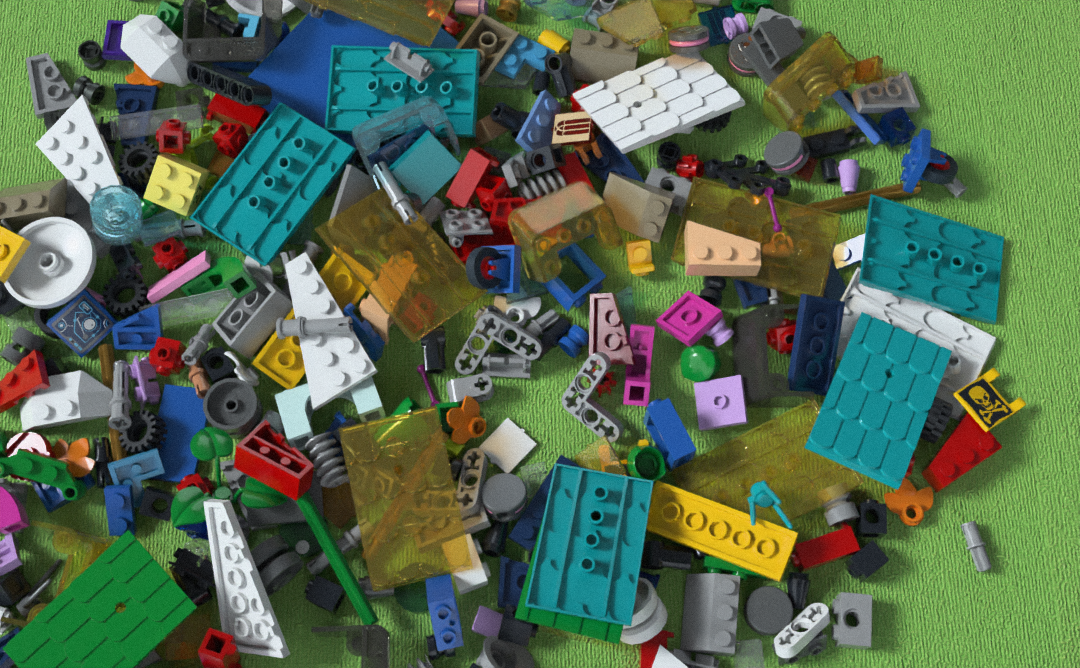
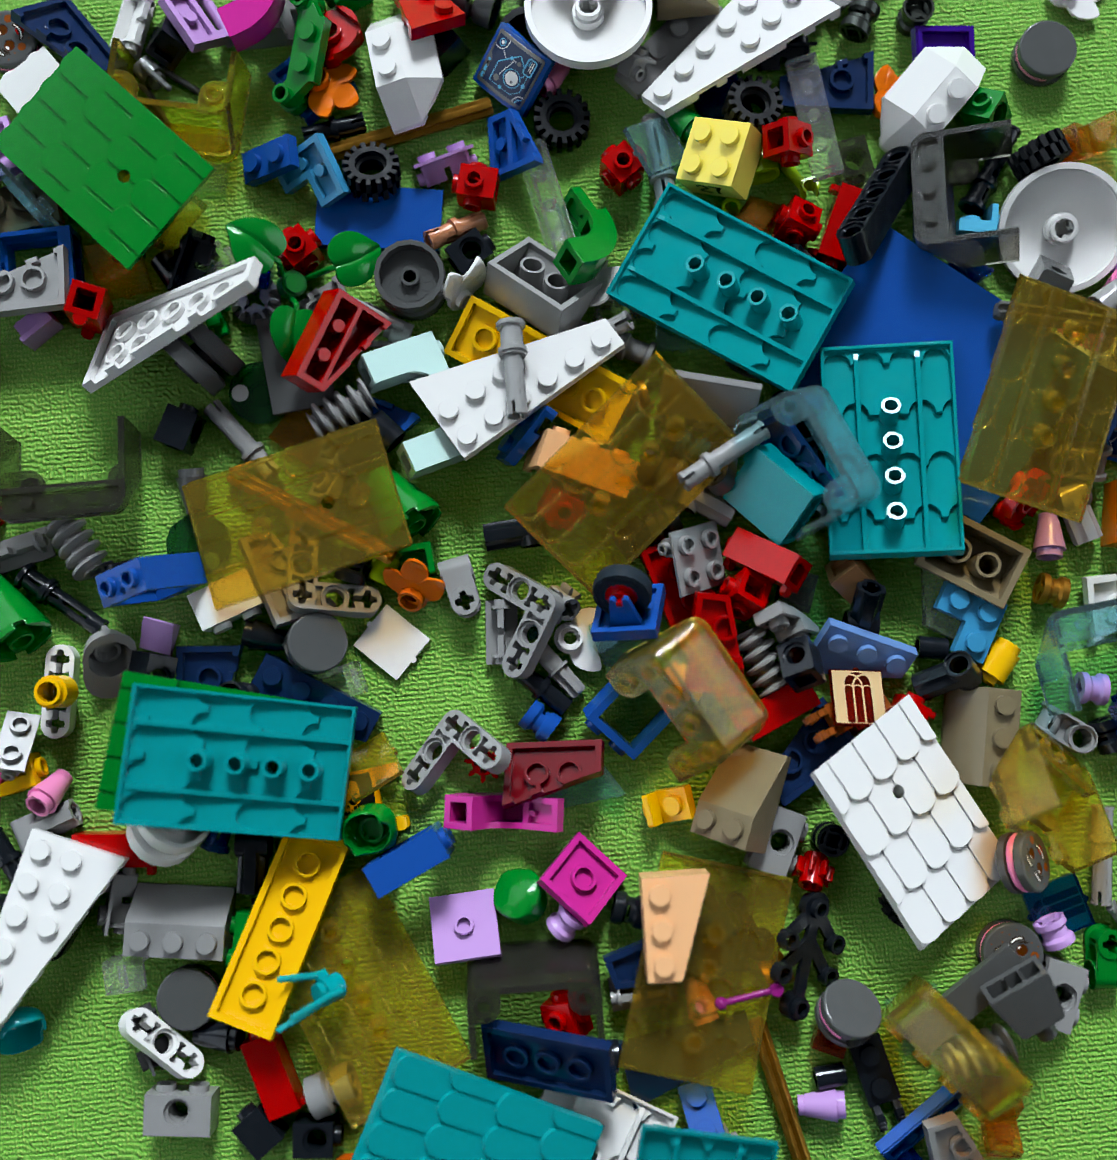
camera: 85 degrees right, 15 degrees up
clear light blue wheel [90,185,143,245] -> none
light grey pin [108,360,132,430] -> none
black hinge [109,235,144,280] -> none
black brick [139,486,177,522] -> none
bright pink tile [147,250,211,304] -> none
light grey pin [181,324,216,365] -> none
green axle [296,492,379,628] -> none
light grey hinge [384,42,434,83] -> none
magenta hinge [417,364,439,411] -> none

